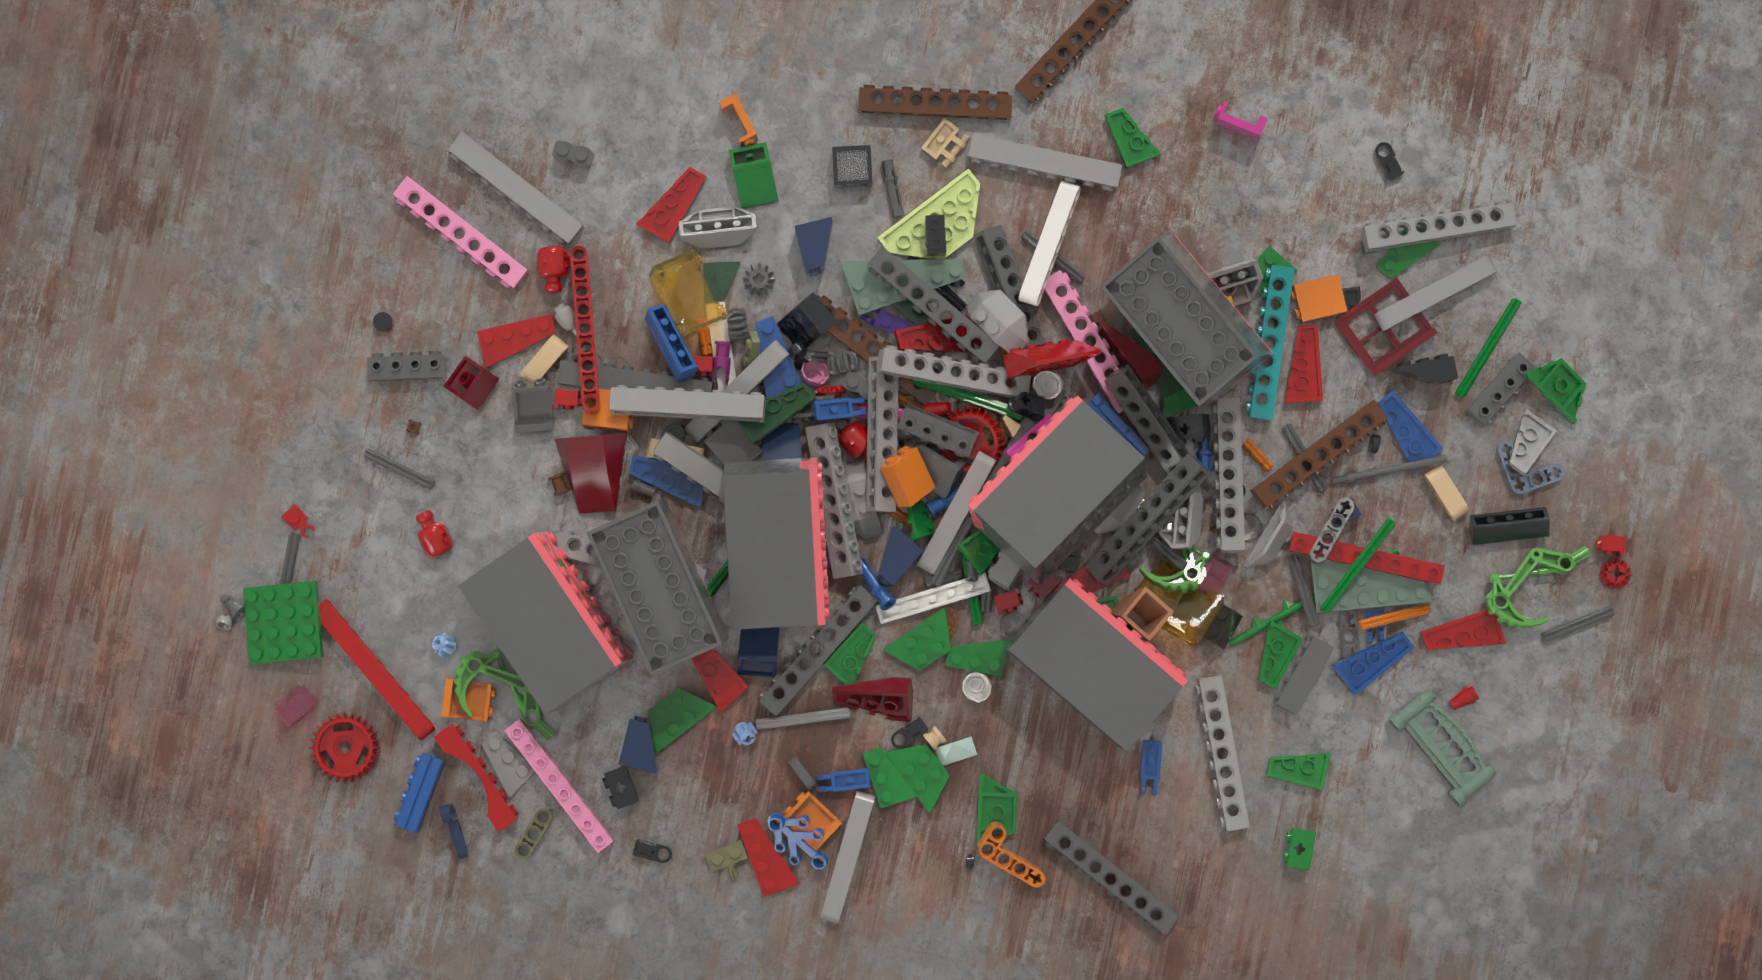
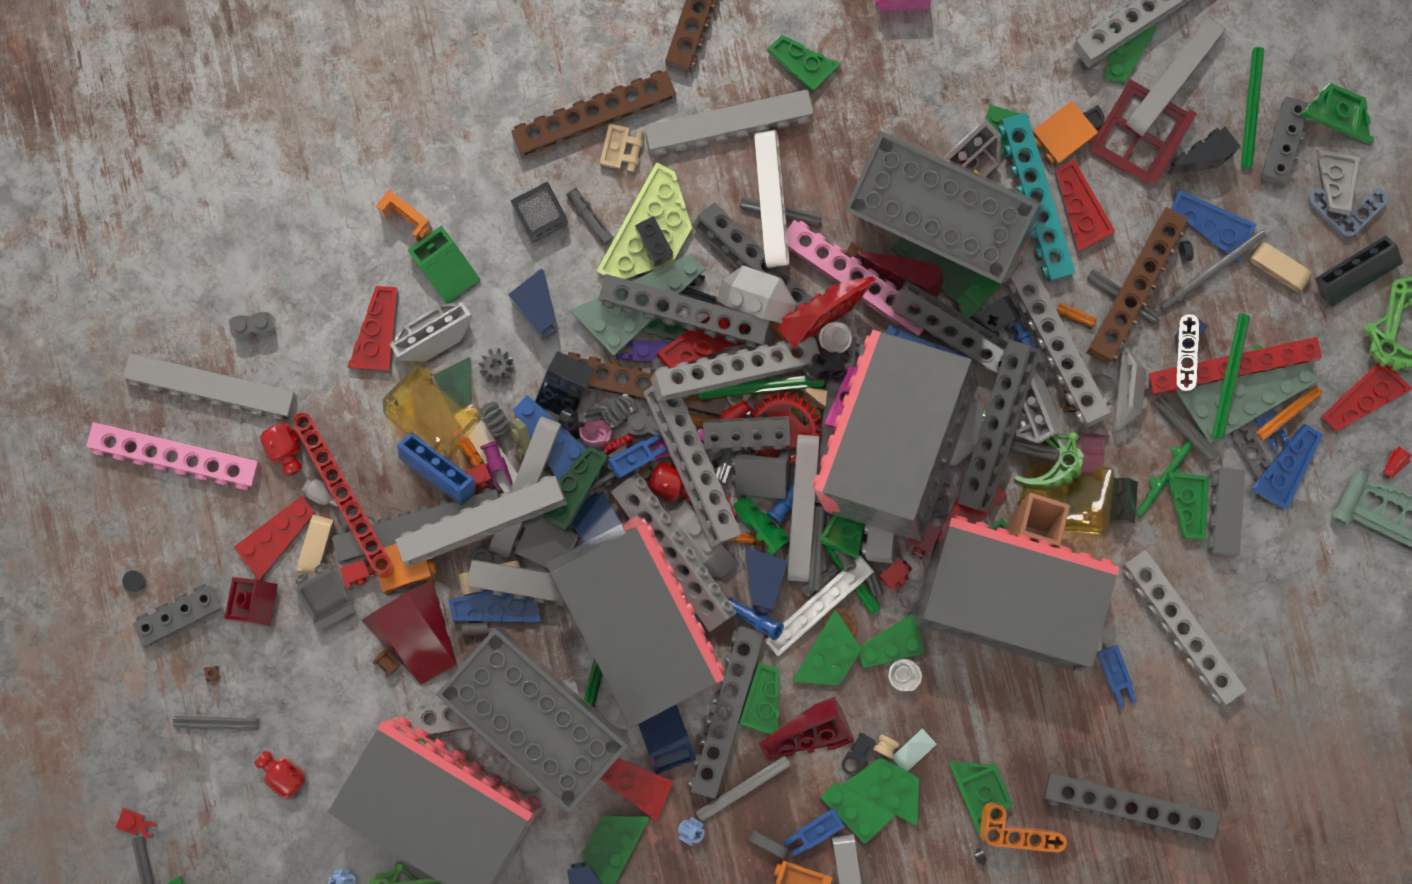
camera: 25 degrees left, 5 degrees down
orange brick [880,446,935,508] -> none
green wing [1266,753,1331,790] -> none
green brick [1283,828,1316,870] -> none

